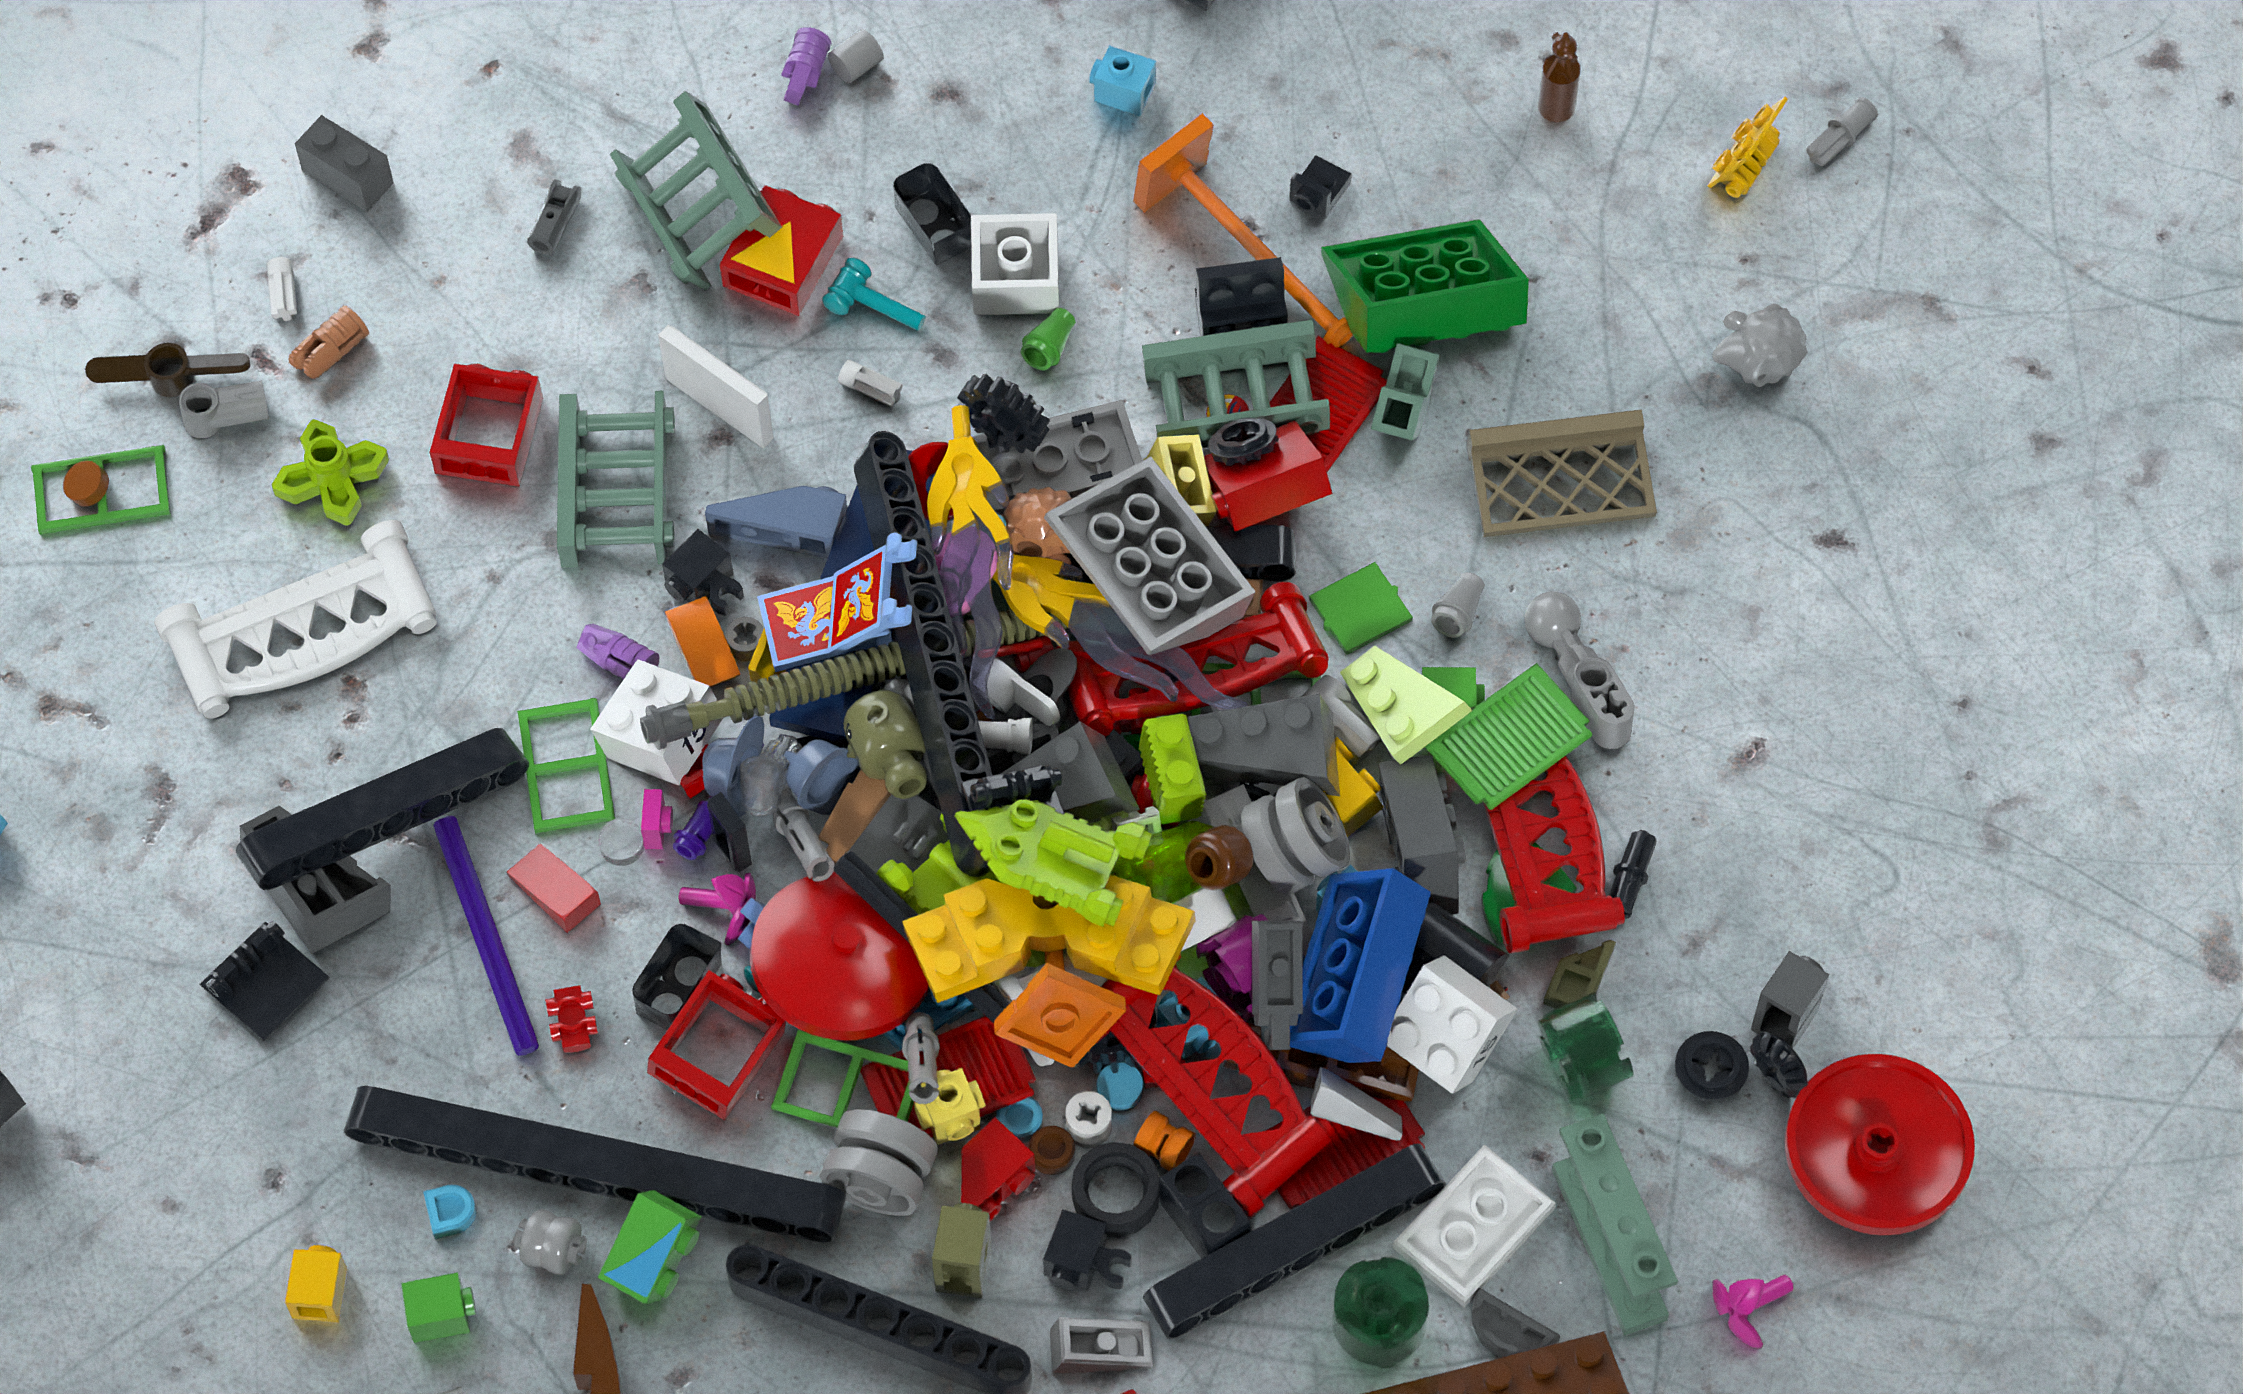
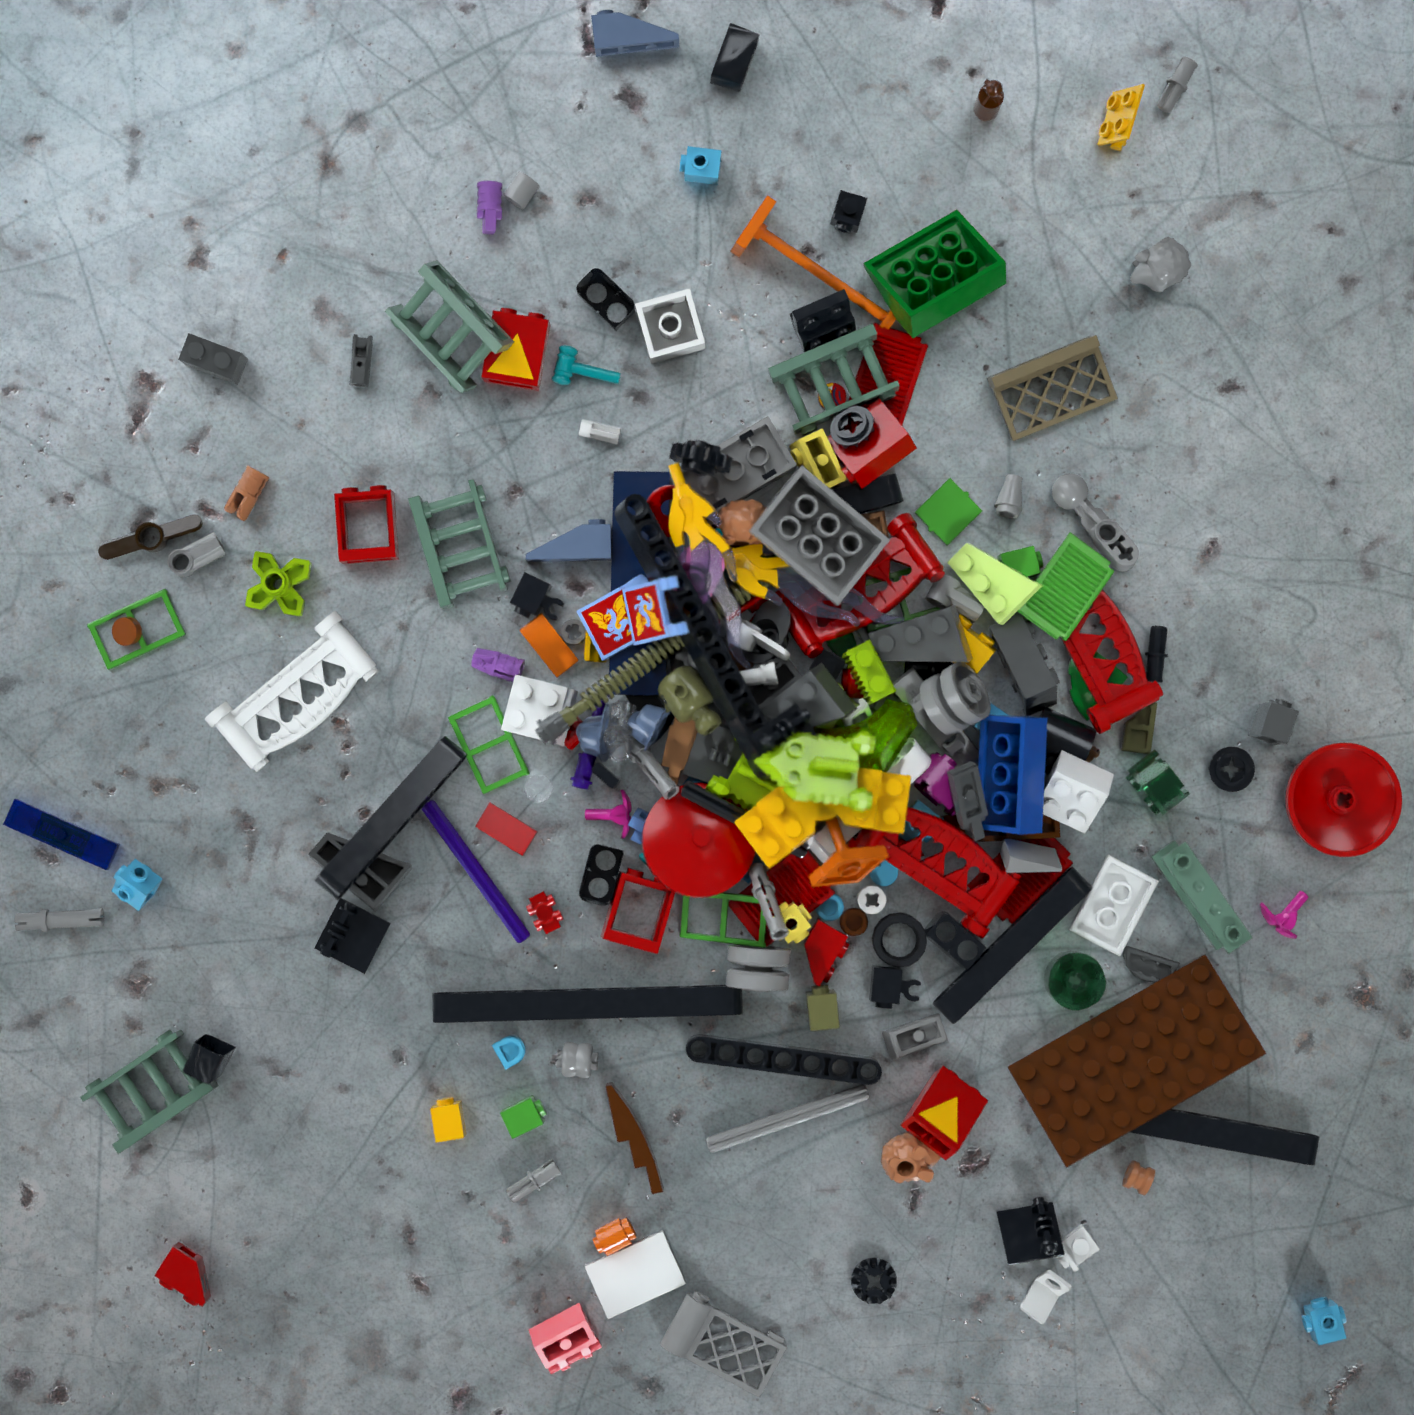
camera: 10 degrees left, 25 degrees up
white piece [267,257,297,321] -> none
bright green brick [597,1190,702,1304] -> none
dark pink plate [641,789,673,850] -> none
white tile [658,325,773,449] -> none
bright green cone [1021,308,1076,370] -> none
orange wheel [1133,1110,1196,1171] -> none
reddish brown head [1185,825,1253,891] -> none
sand green brick [1371,343,1441,441] -> none
black gear [1750,1032,1808,1099] -> none

